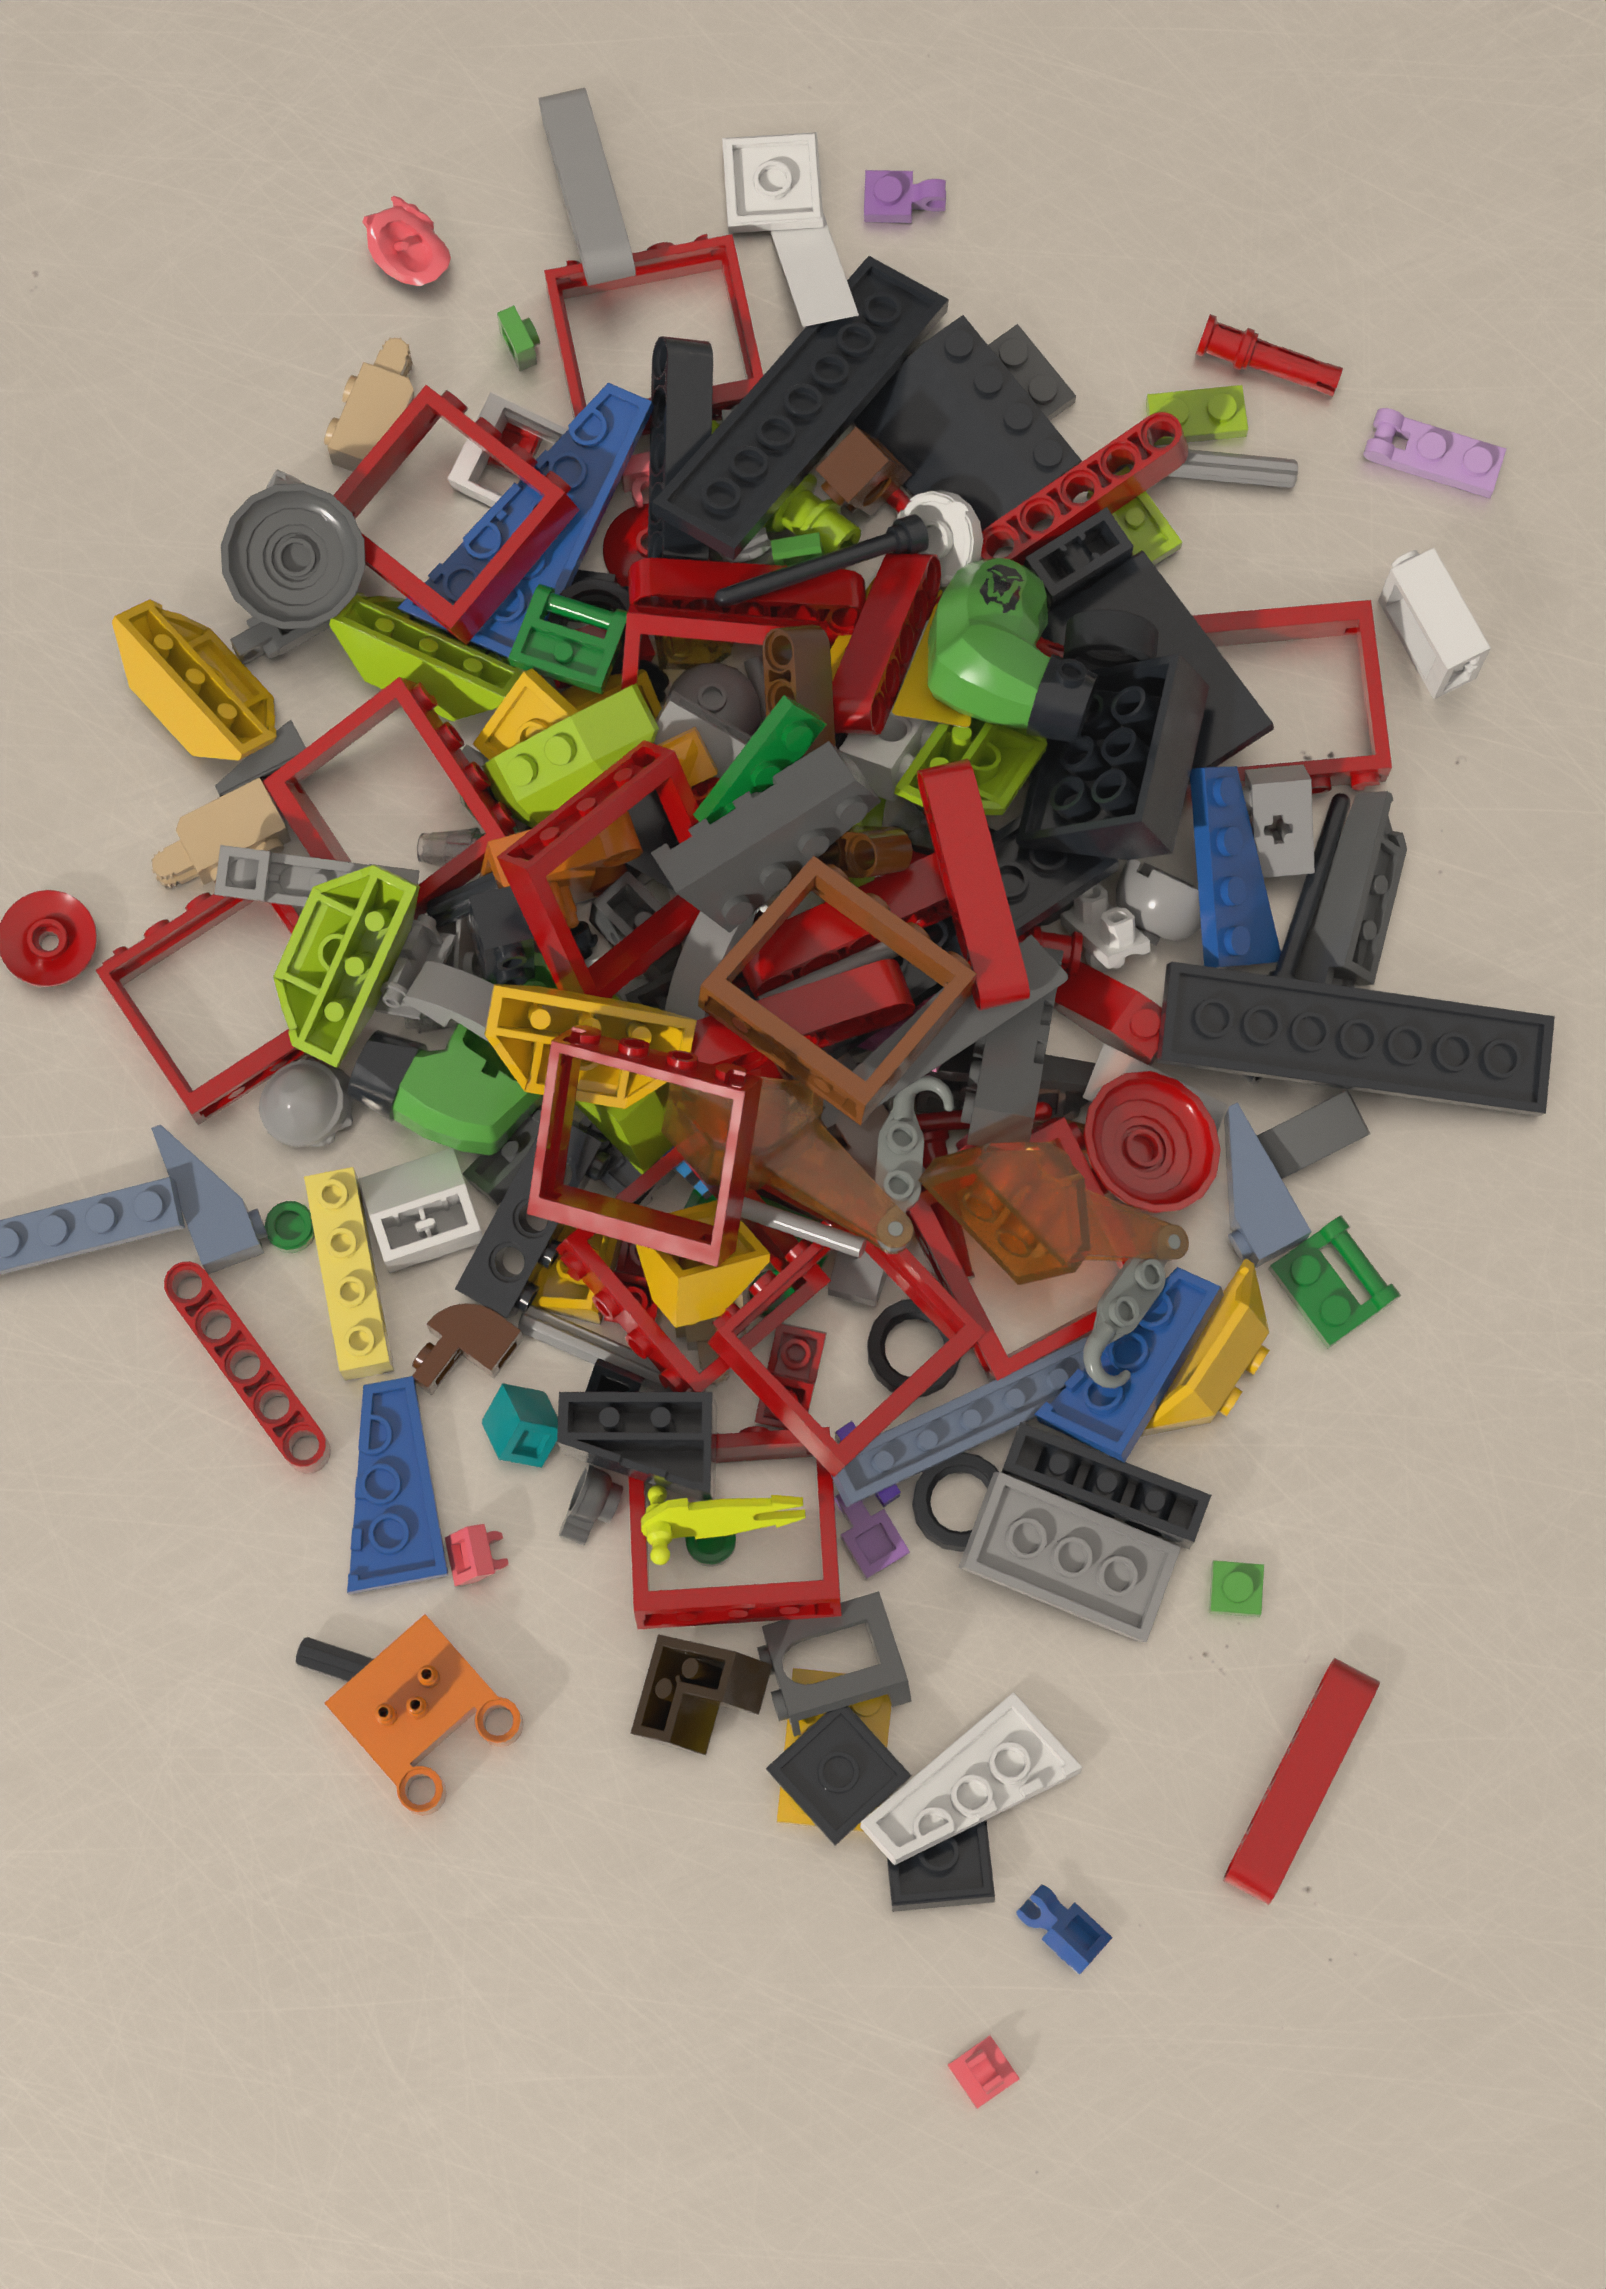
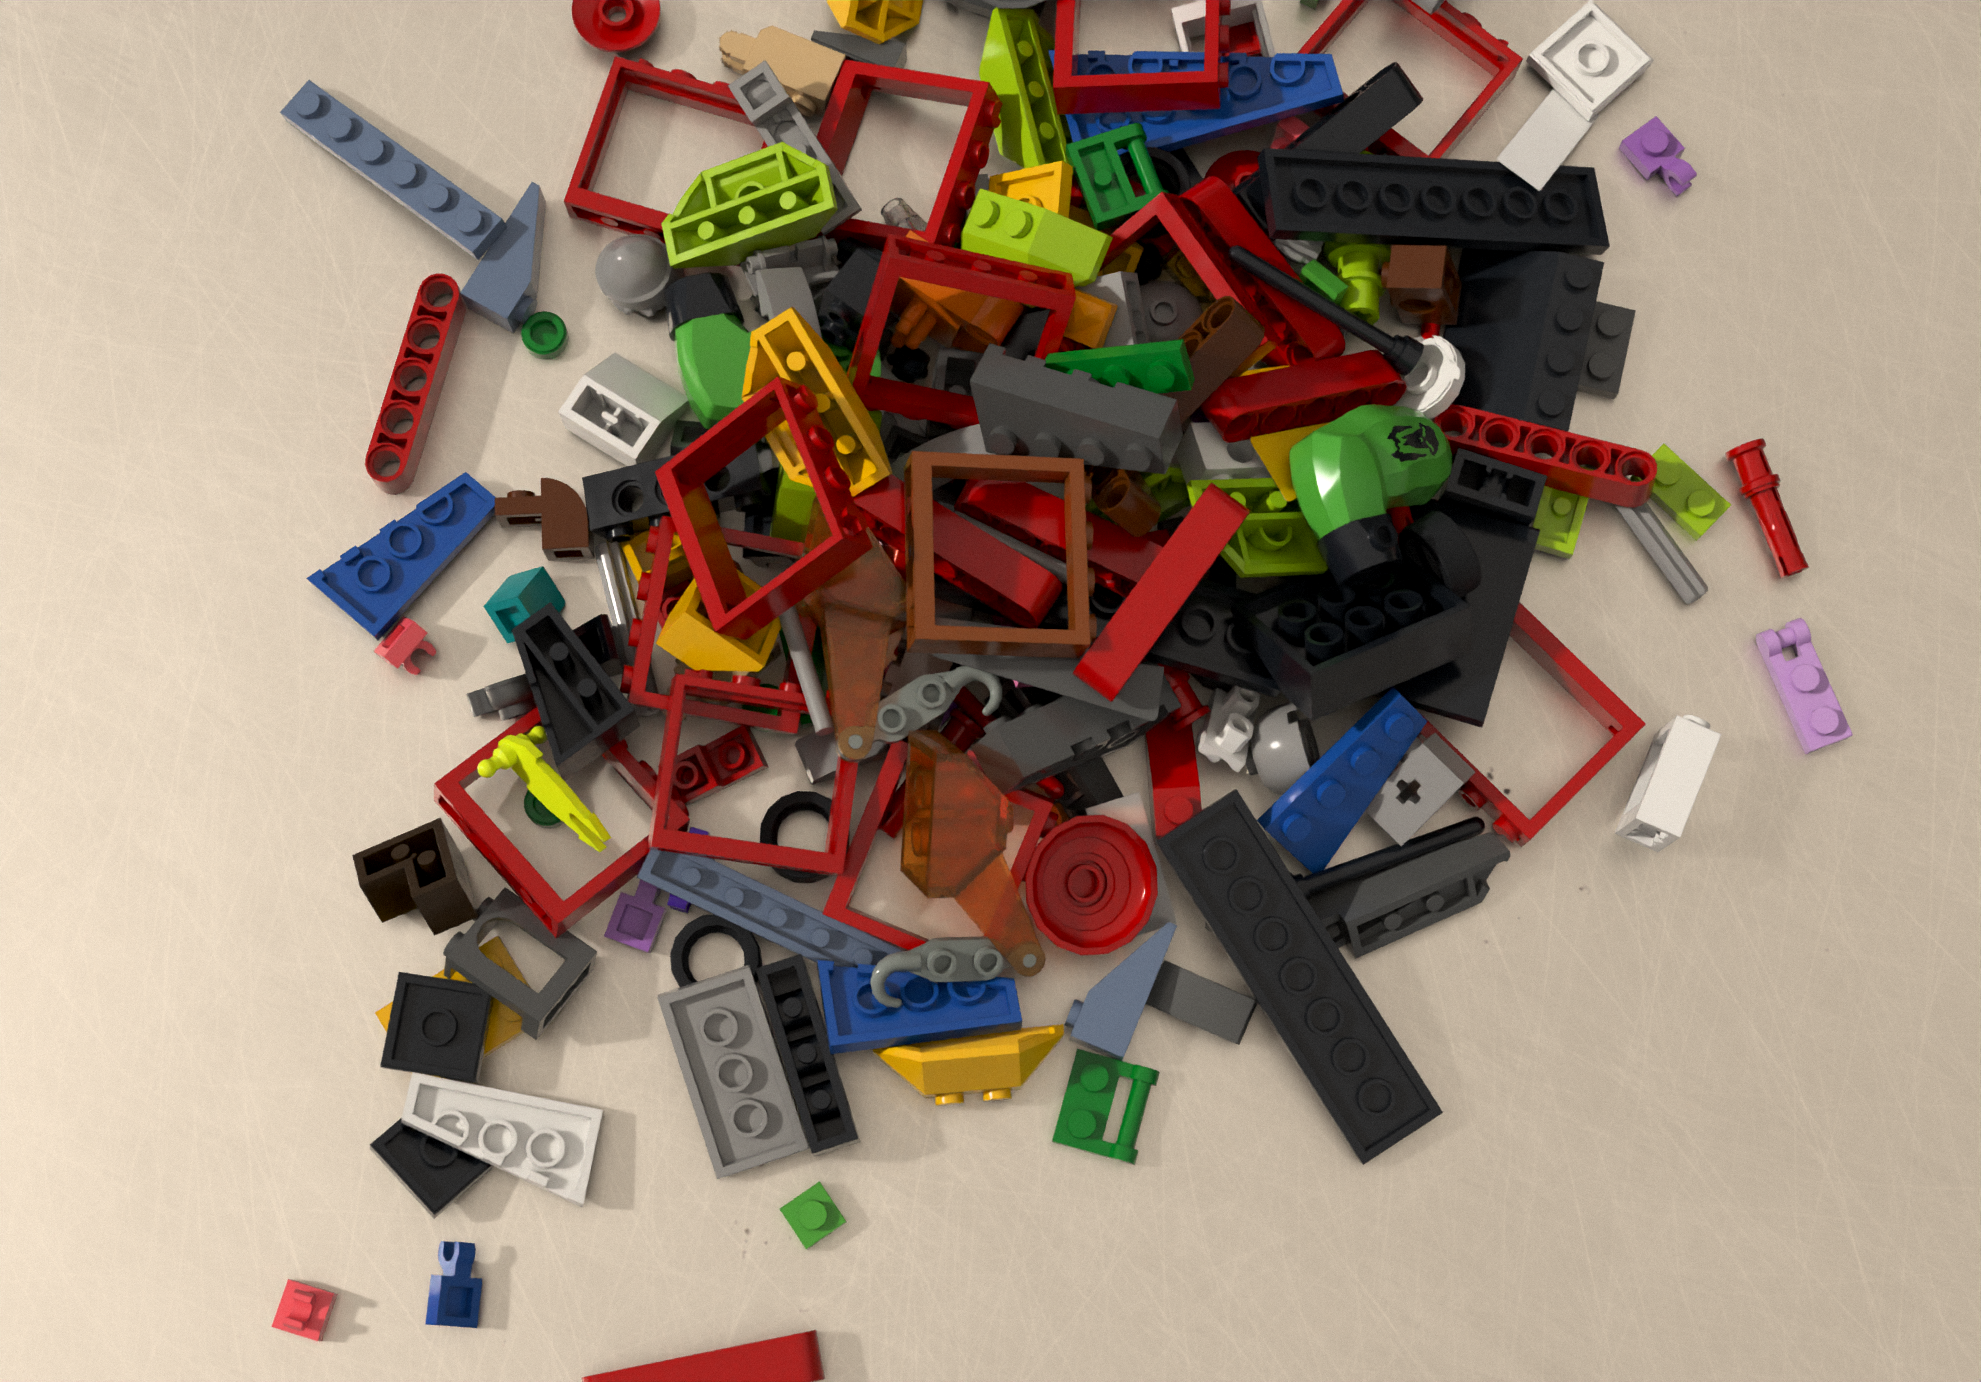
camera: 50 degrees right, 0 degrees up
orange piece [296,1614,524,1816] -> none
light yellow brick [304,1167,394,1381] -> none

